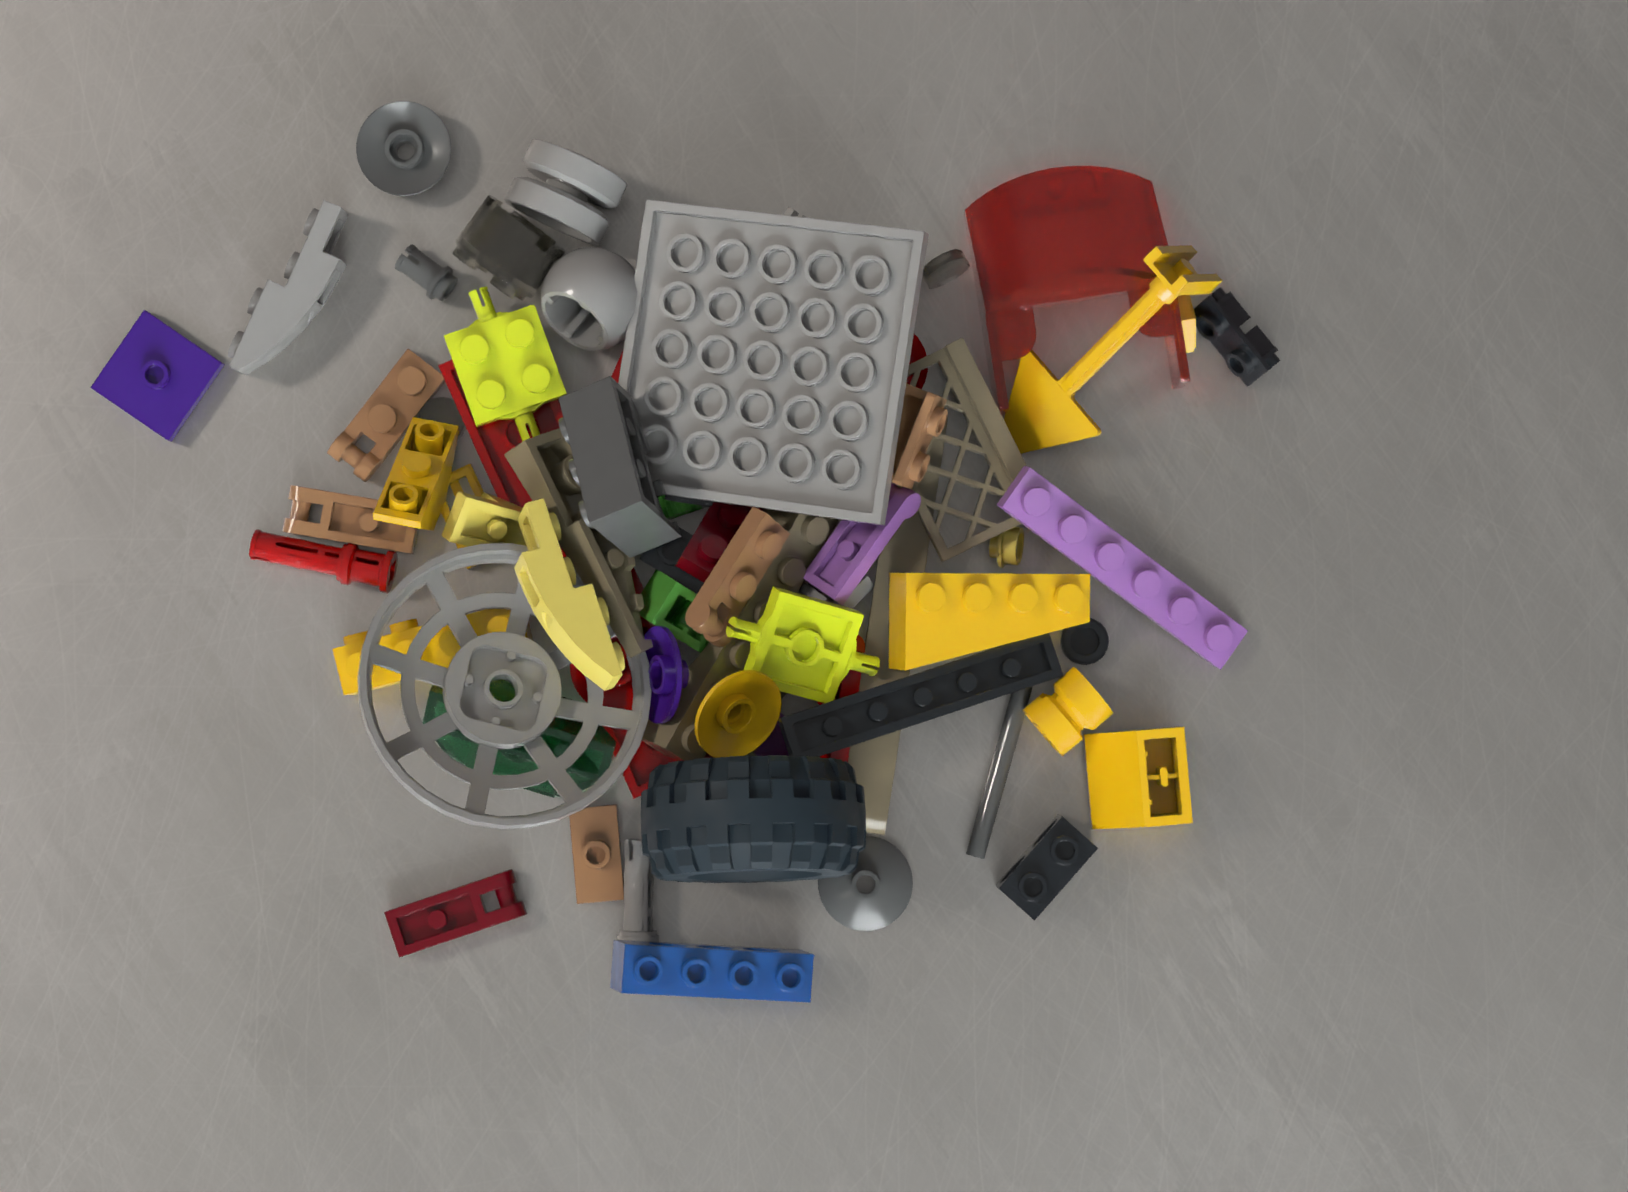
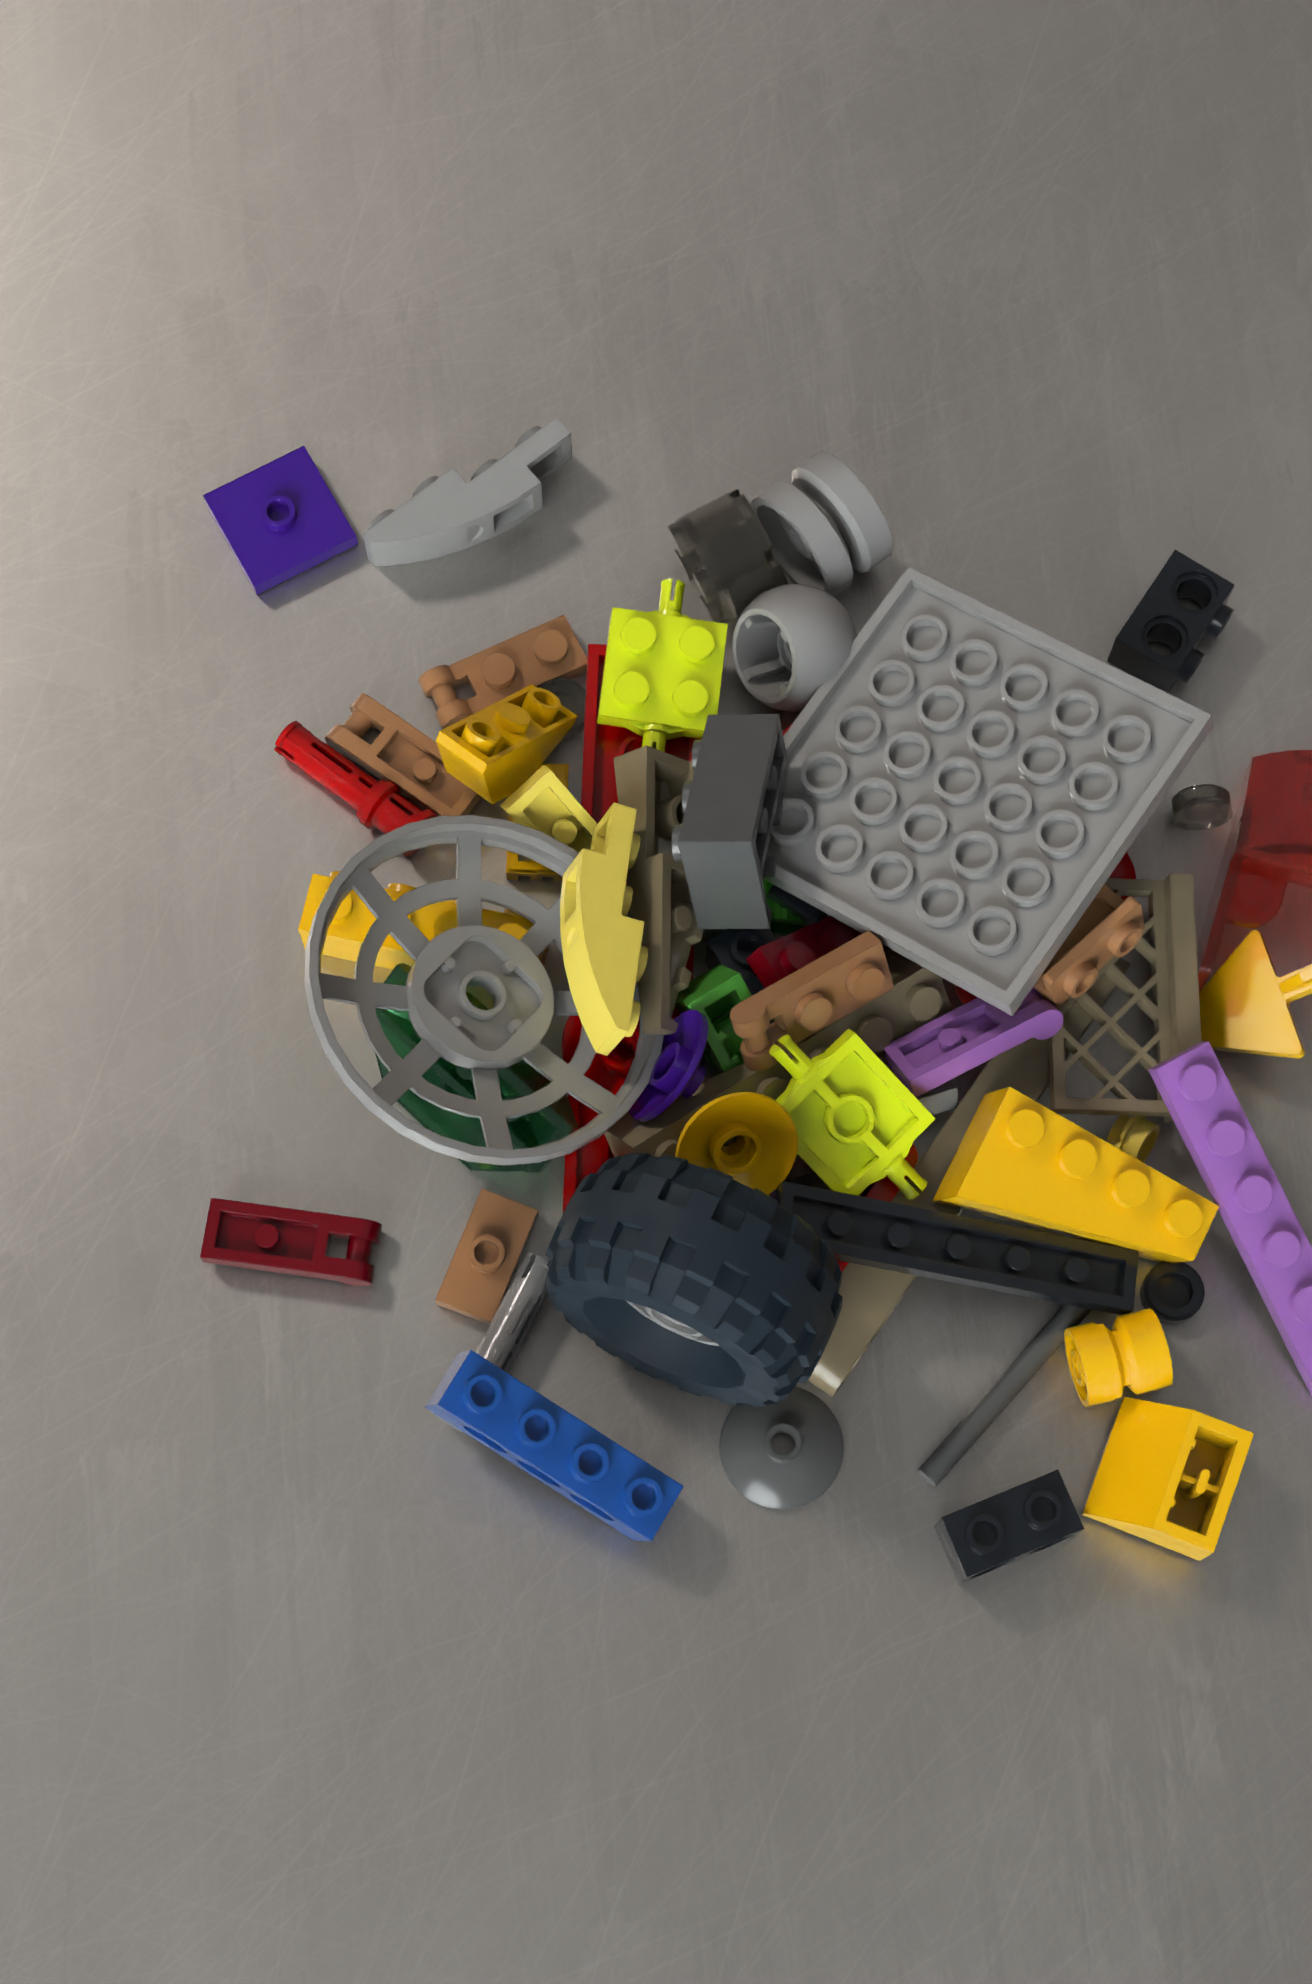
camera: 20 degrees right, 15 degrees down
dark grey dish [356,101,451,196] -> none
dark grey pin [395,244,458,301] -> none
none -> black brick [1107,550,1235,693]

